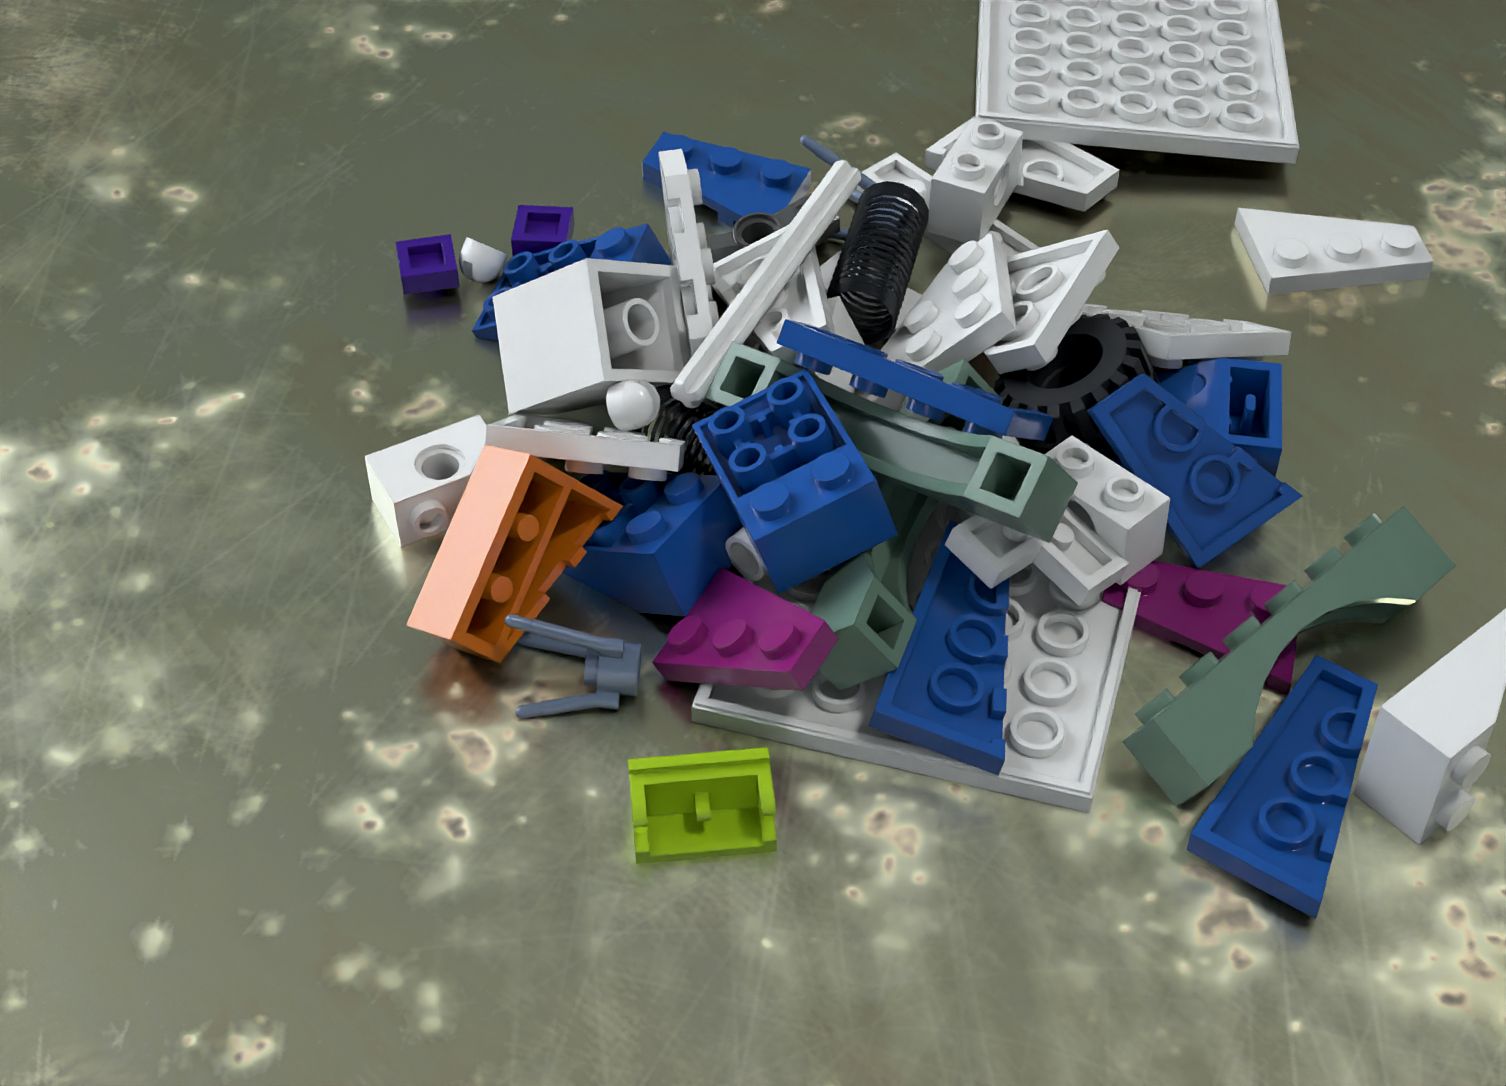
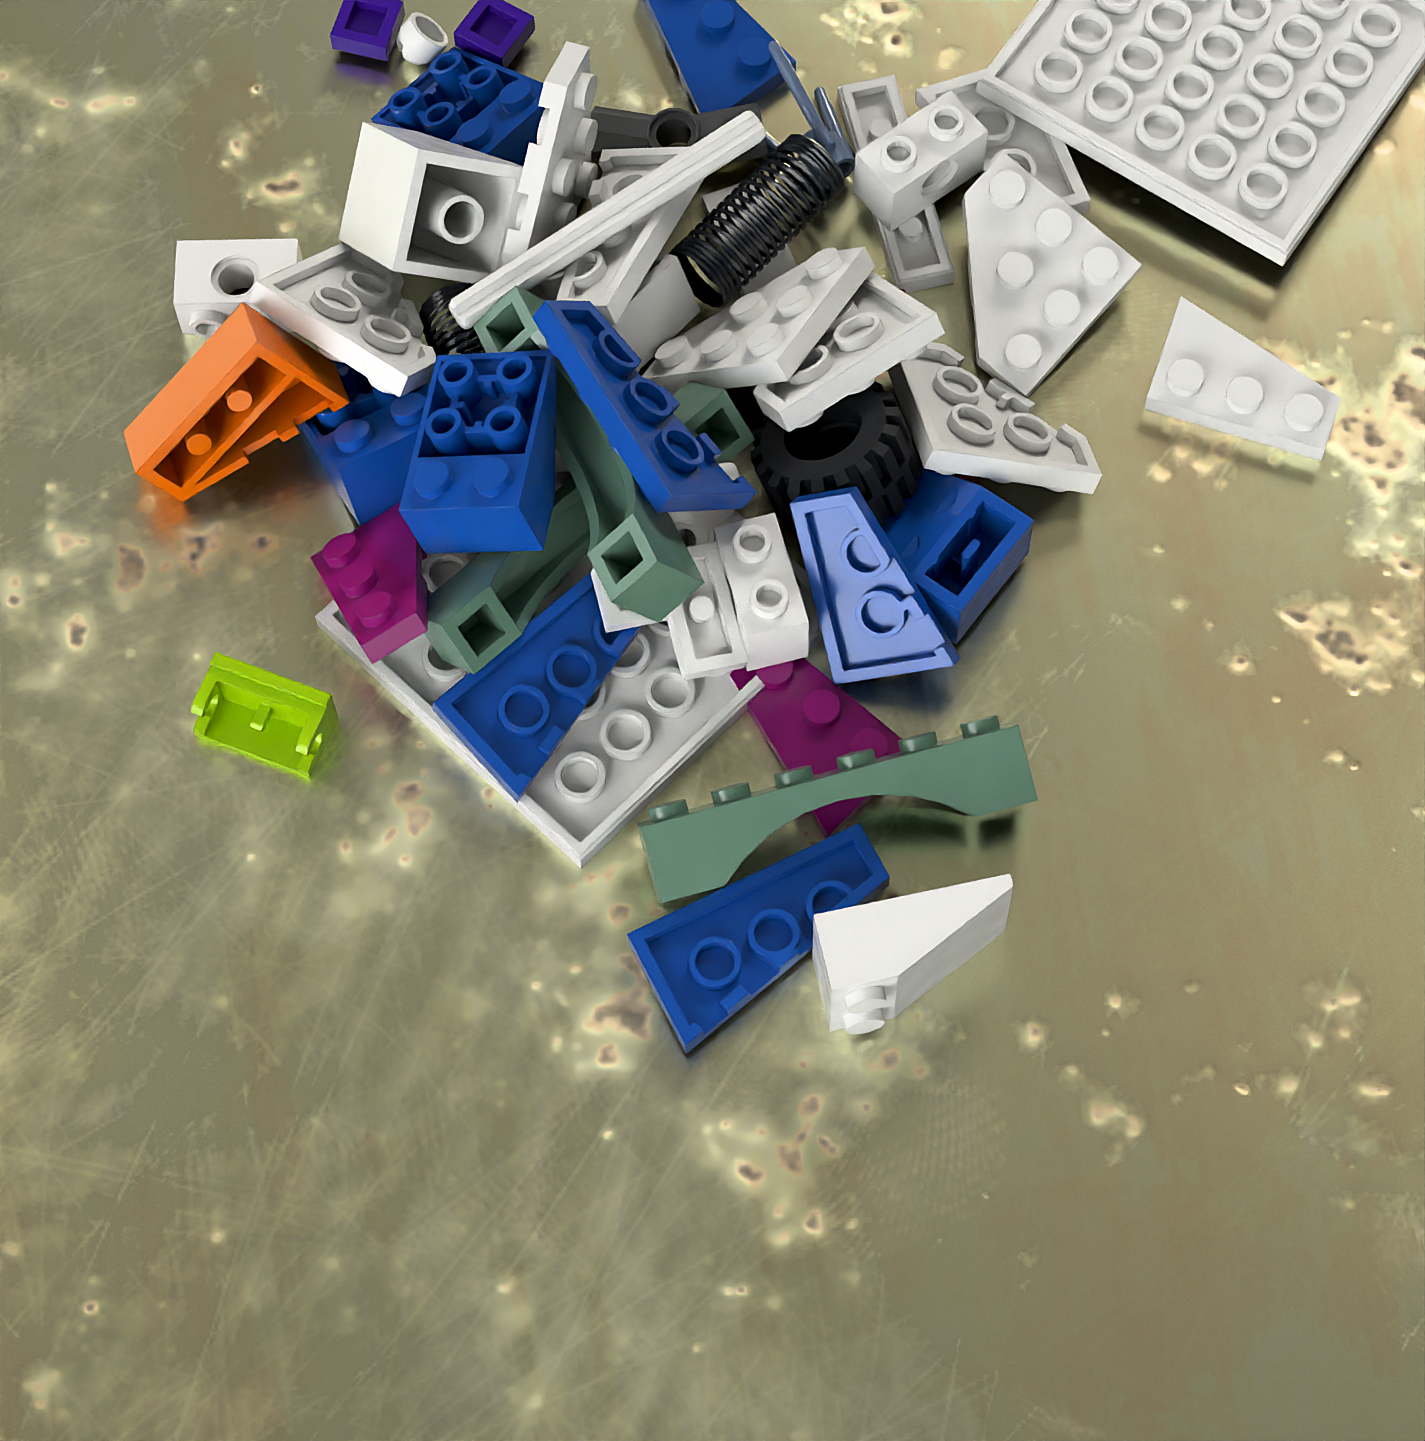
camera: 30 degrees right, 20 degrees up
sand blue plant [505,614,642,718] -> none
white hinge [606,379,661,432] -> none
none -> white plate [962,152,1142,398]

